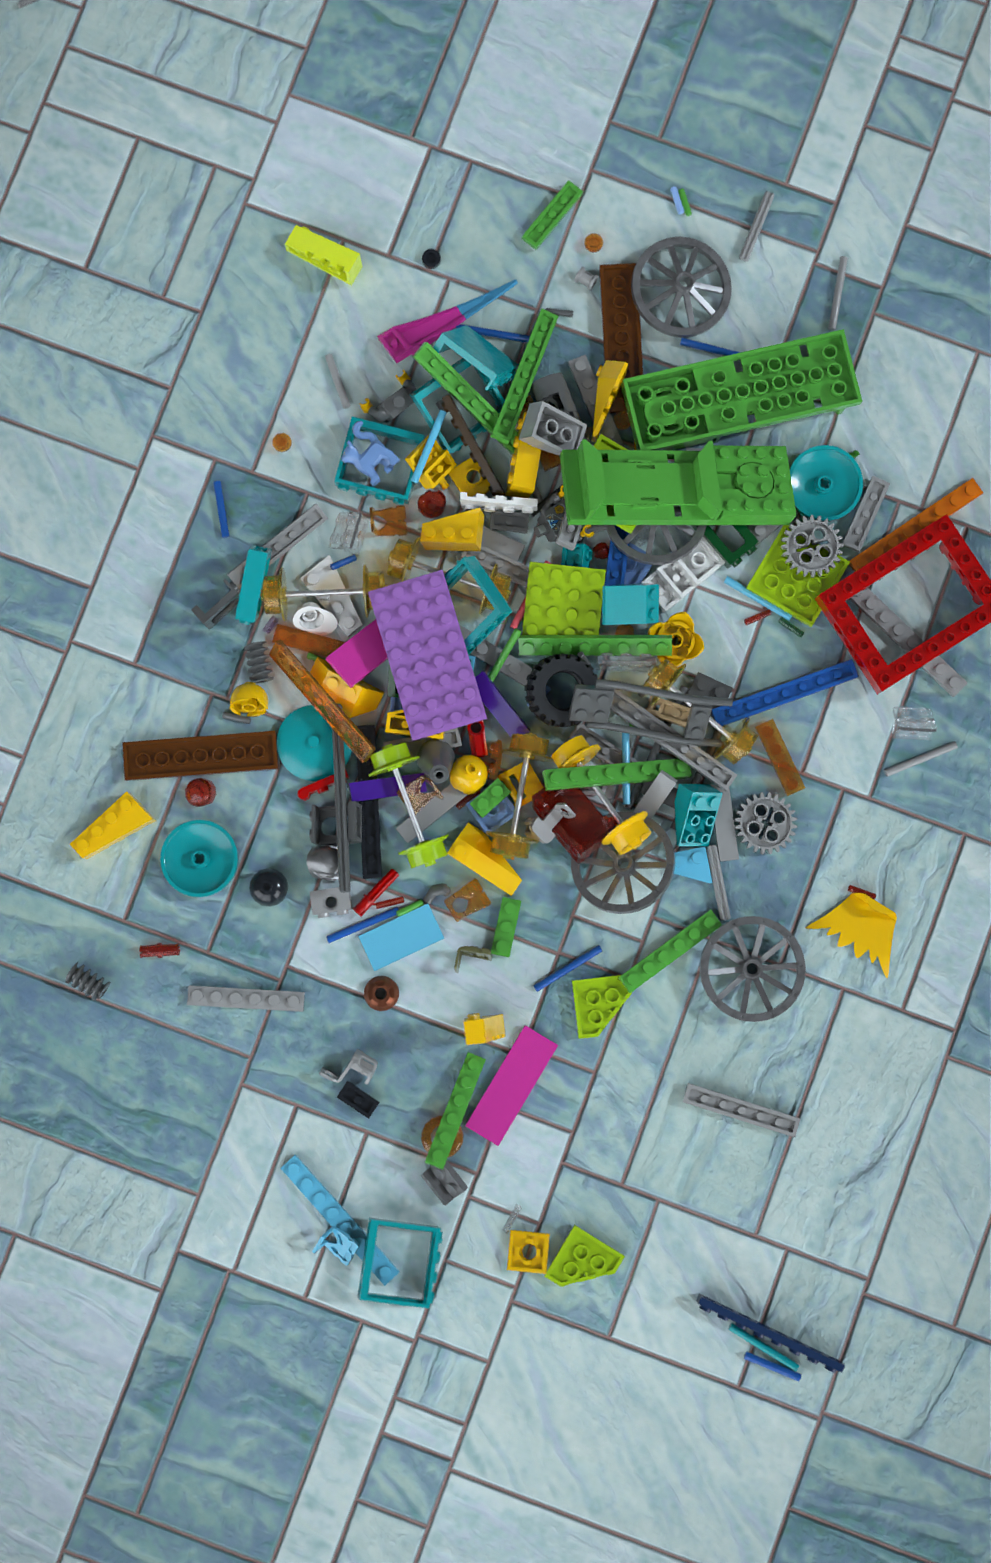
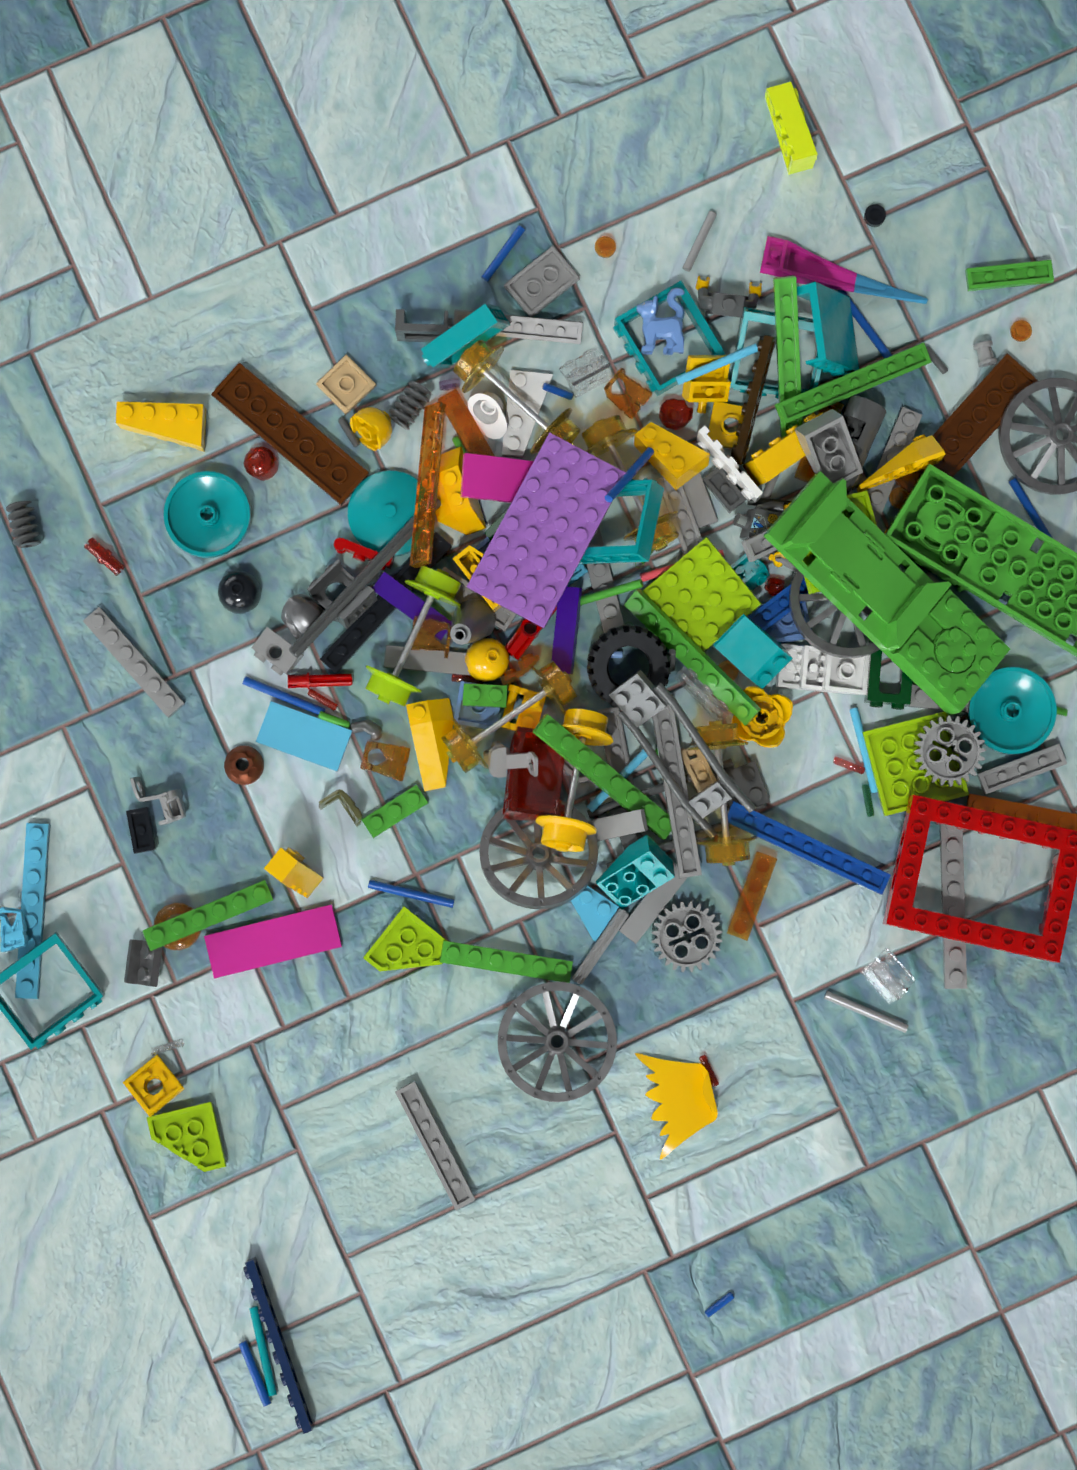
camera: 45 degrees right, 0 degrees up
none -> tan tile [316,354,377,415]
none -> light grey tile [504,246,580,317]
none -> blue bar [605,447,654,503]

